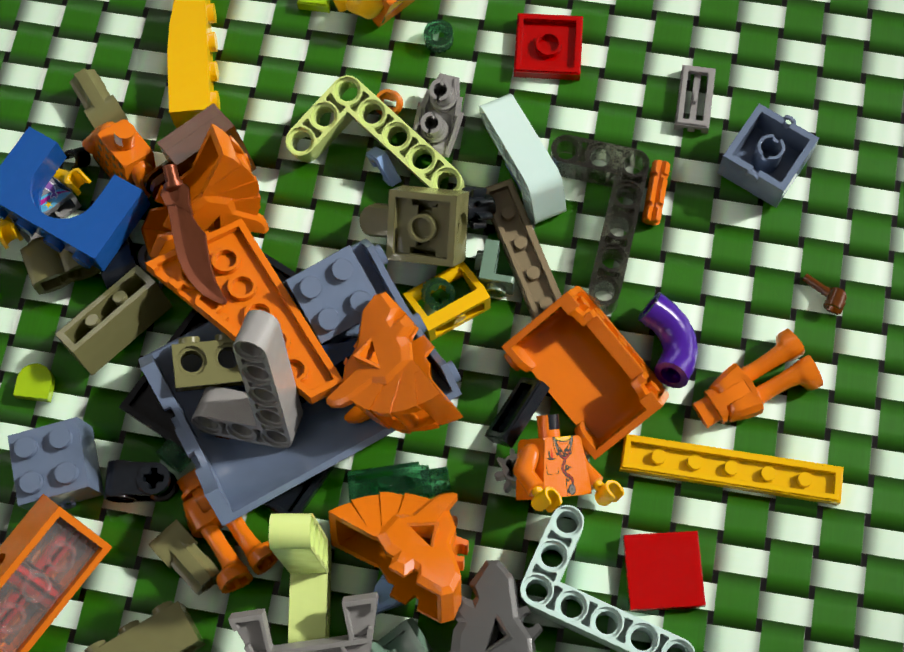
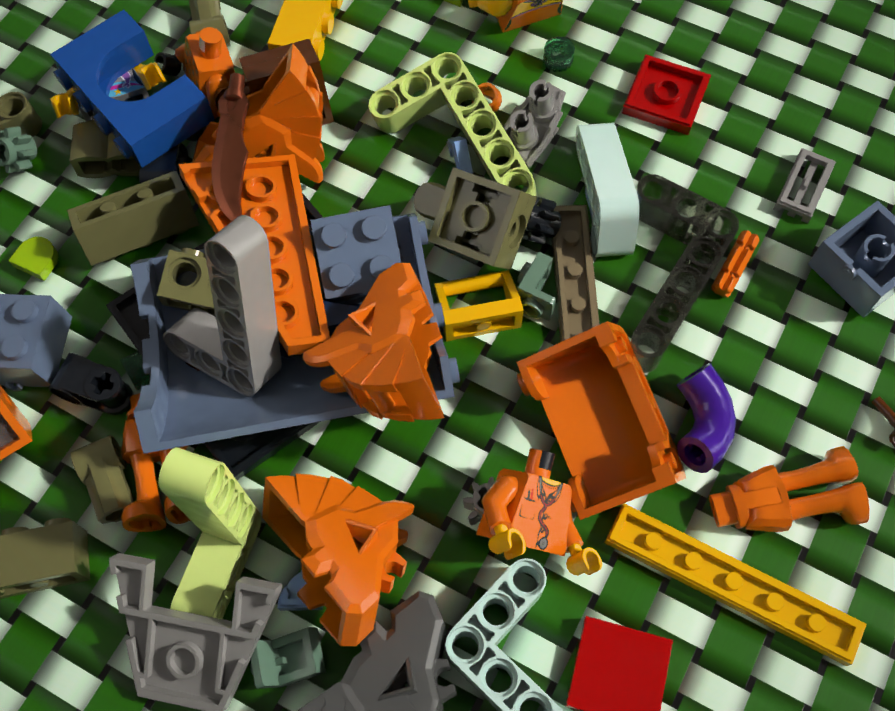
camera: 15 degrees right, 5 degrees down
clear green hinge [347,461,451,502] -> none
clear green bush [421,277,455,311] -> none
black tile [485,377,550,448] -> none

